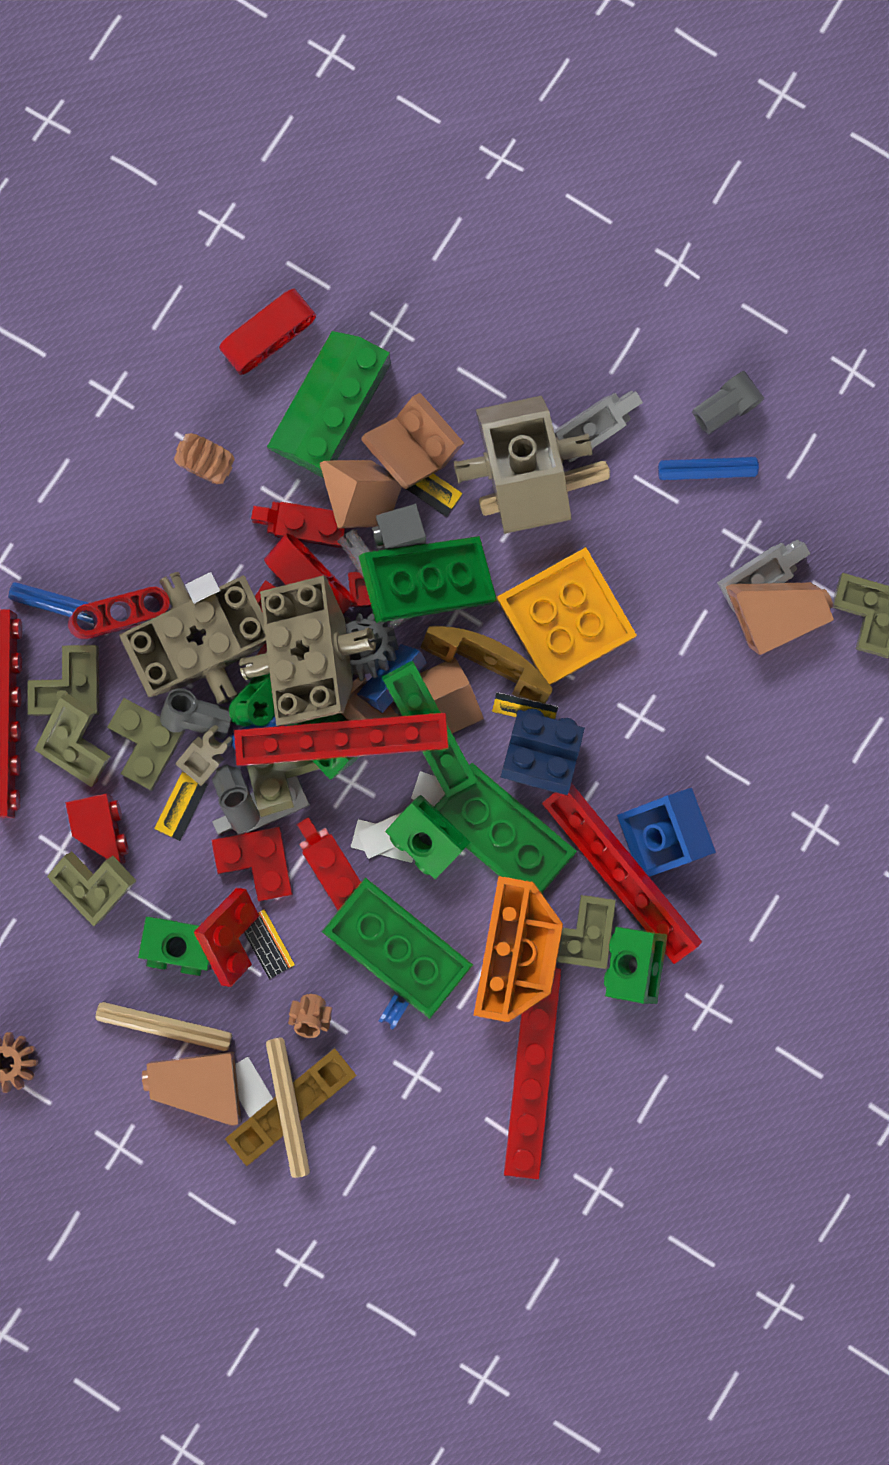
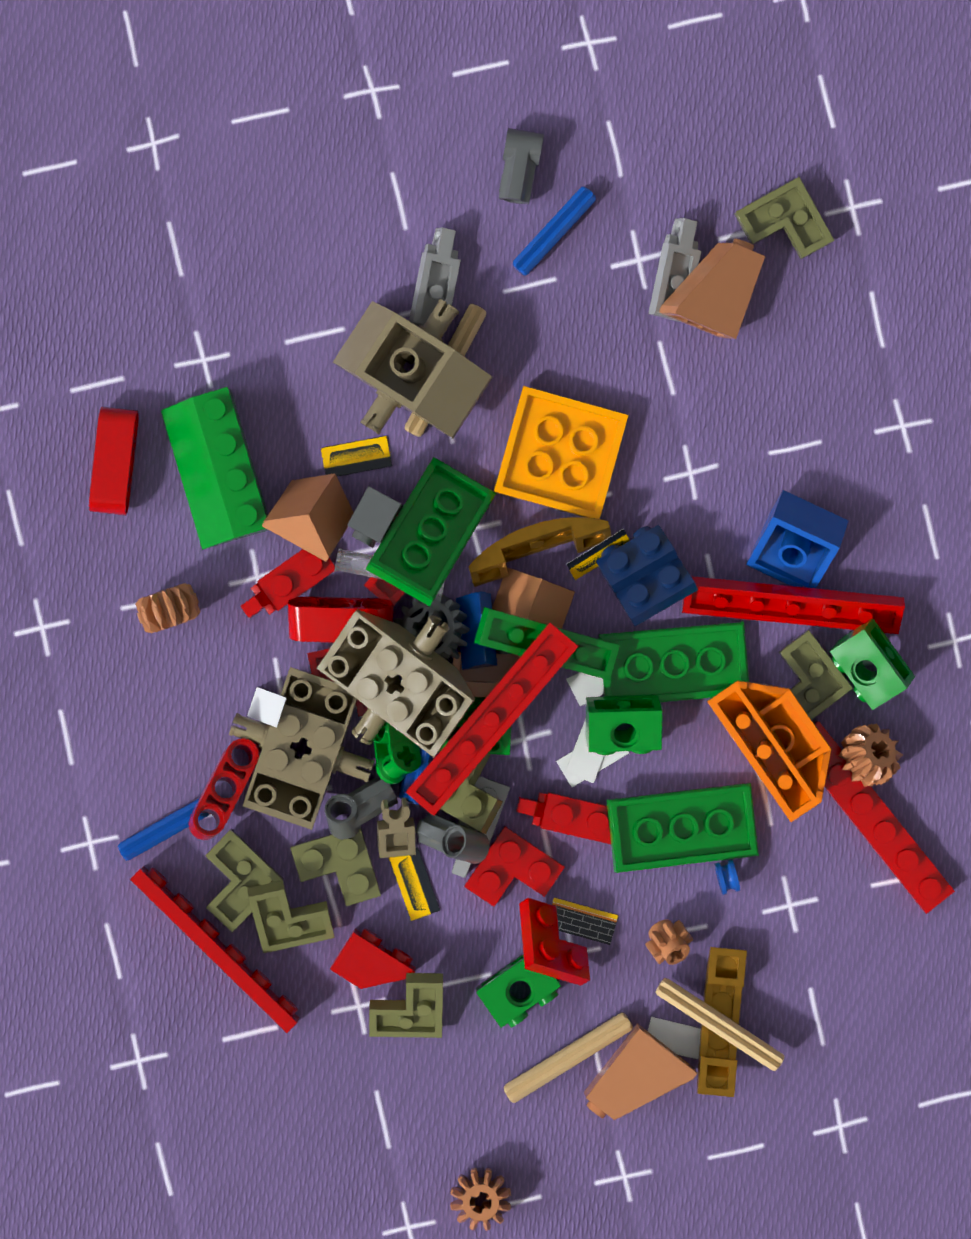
camera: 45 degrees left, 5 degrees up
nougat bracket [361,393,464,489] -> none
none -> nougat gear [838,723,903,787]

